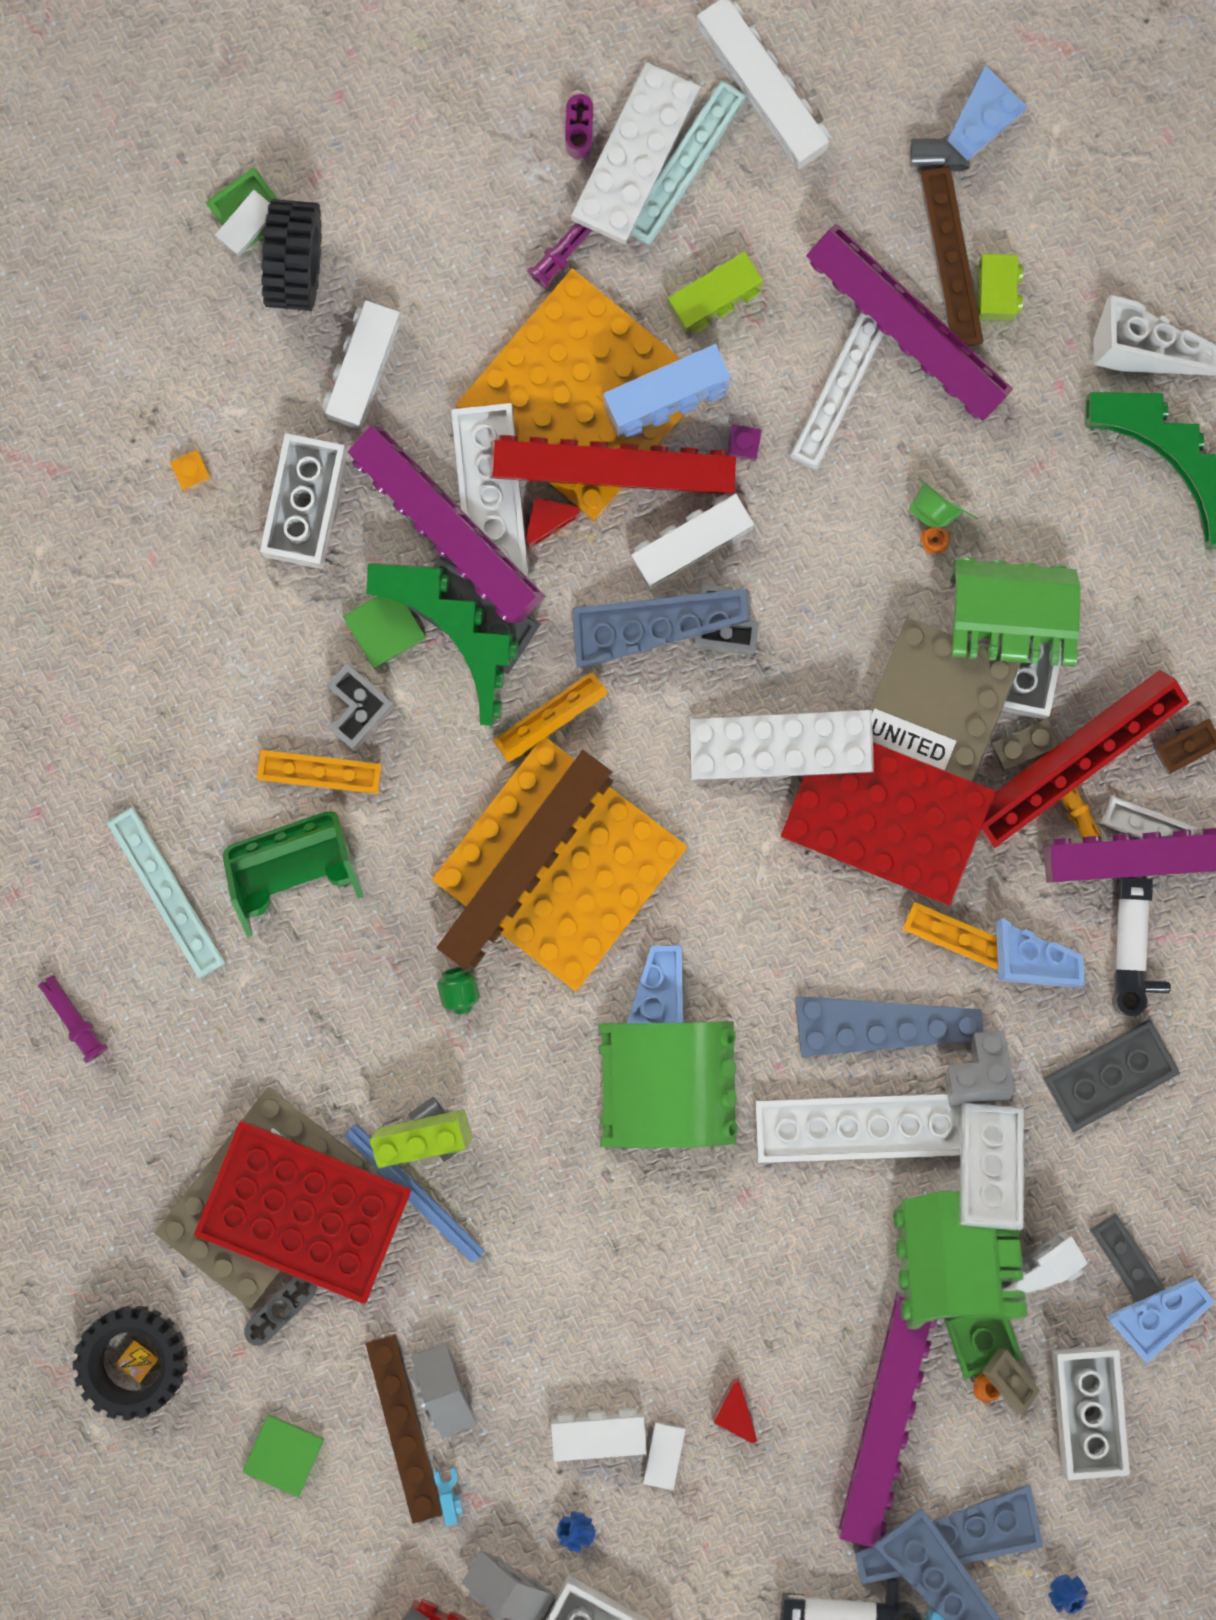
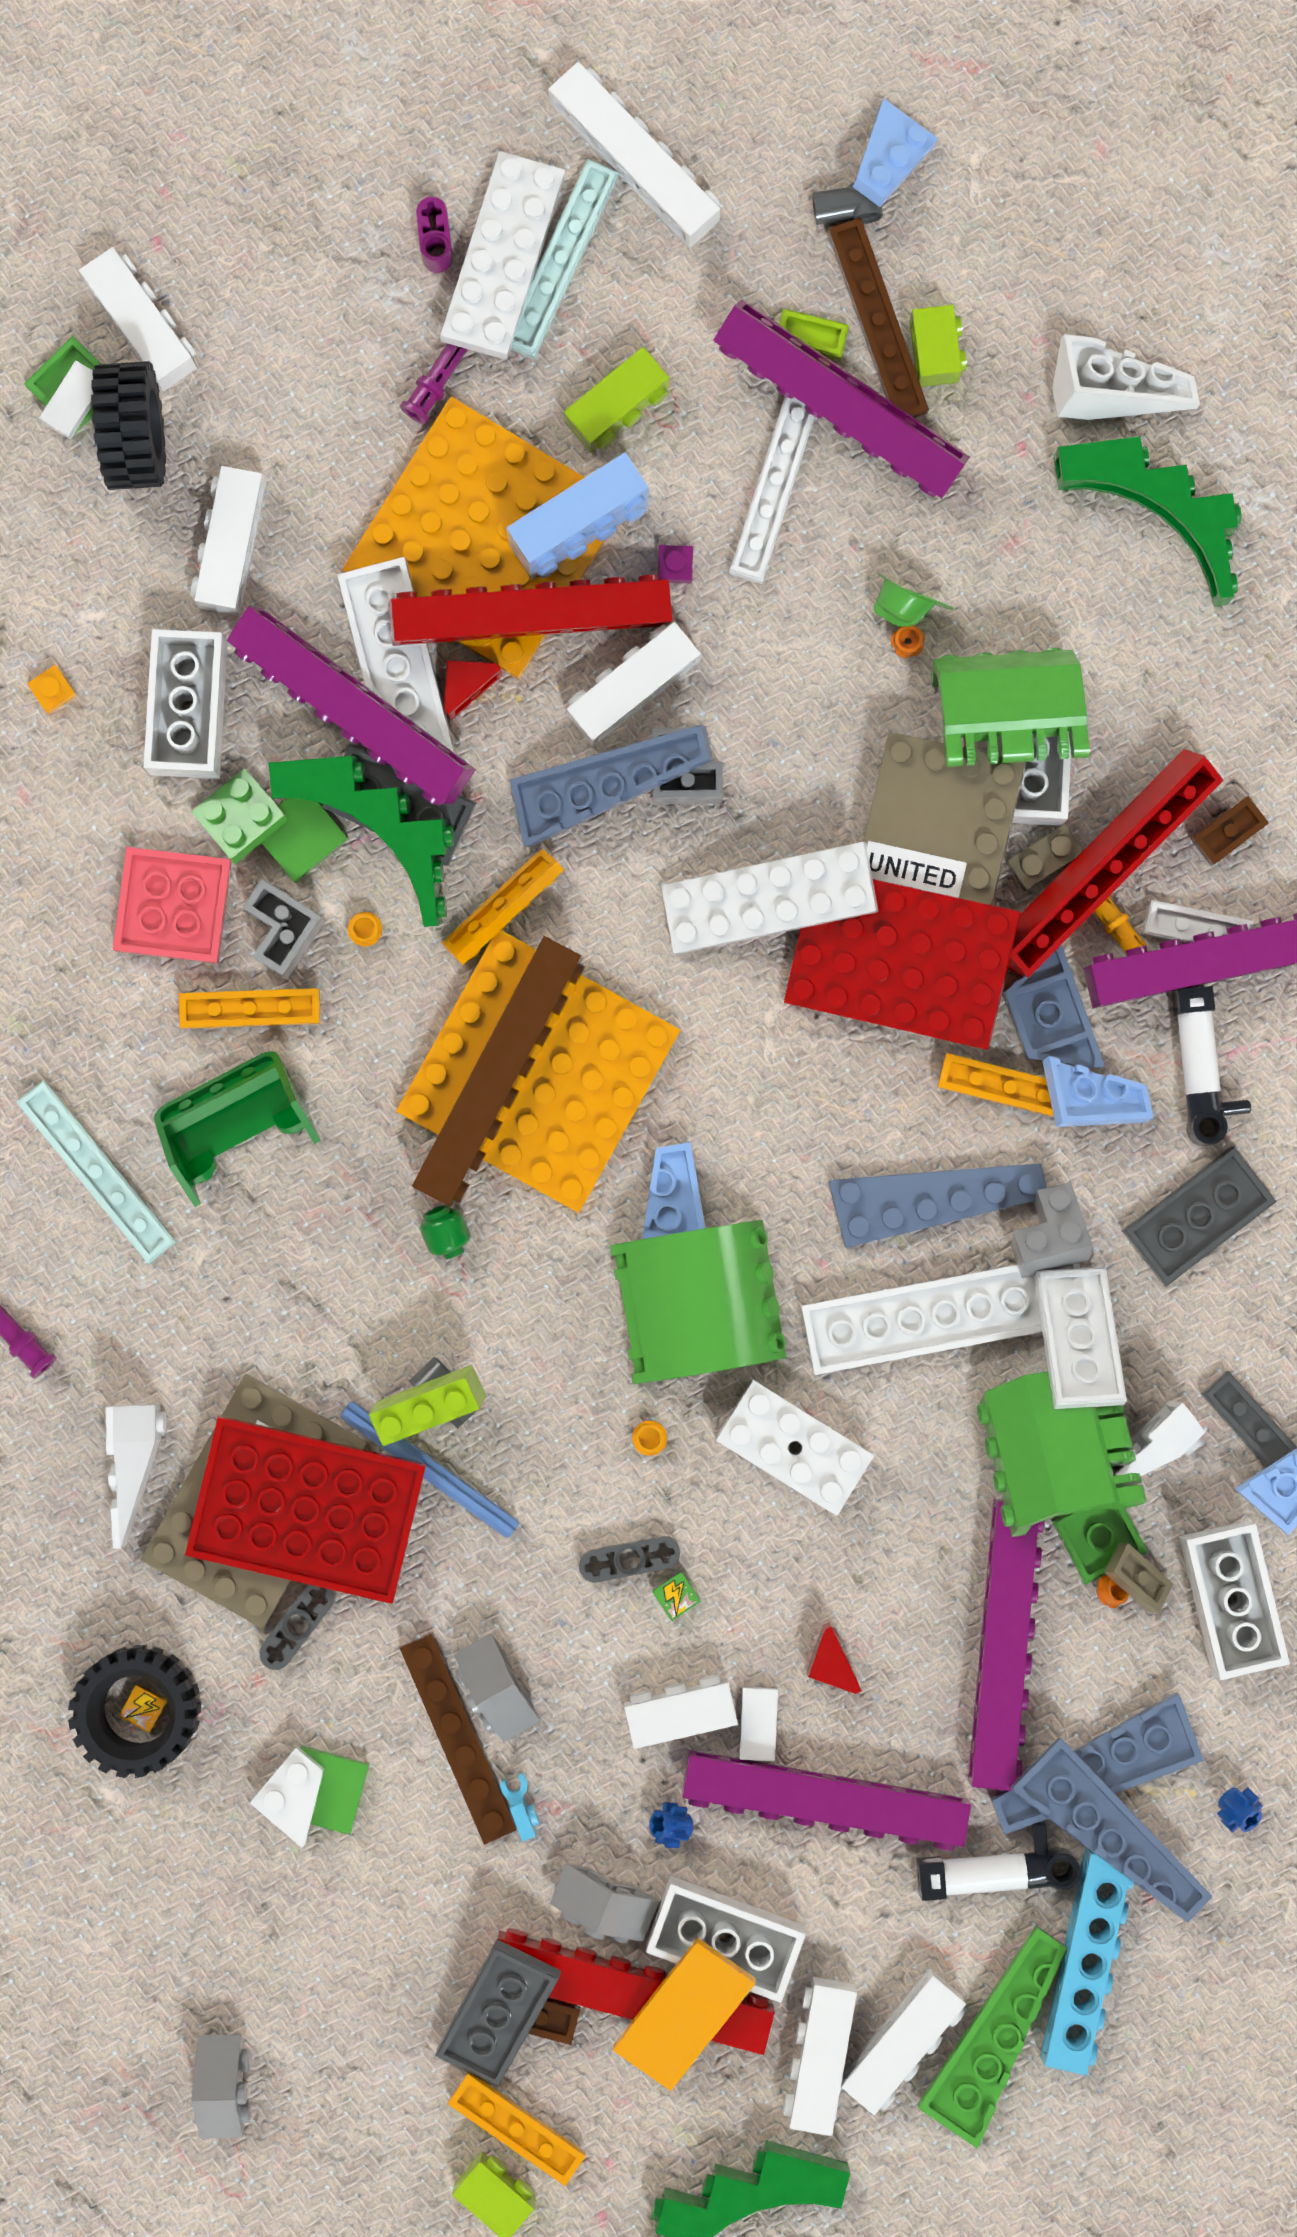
camera: 10 degrees left, 0 degrees up
none -> white brick [79,247,197,392]
none -> white wedge [106,1404,167,1549]
none -> coral plate [113,847,232,964]
none -> plate [191,768,288,864]
none -> white wing [250,1746,324,1848]
none -> light orange plate [347,912,383,947]
none -> dark grey beam [579,1536,680,1583]
none -> light orange plate [632,1420,667,1456]
none -> tile [652,1571,701,1621]
none -> magenta brick [682,1750,971,1851]
none -> white brick [715,1379,874,1516]
none -> lime tile [779,308,849,361]
none -> sand blue wing [1003,945,1105,1069]

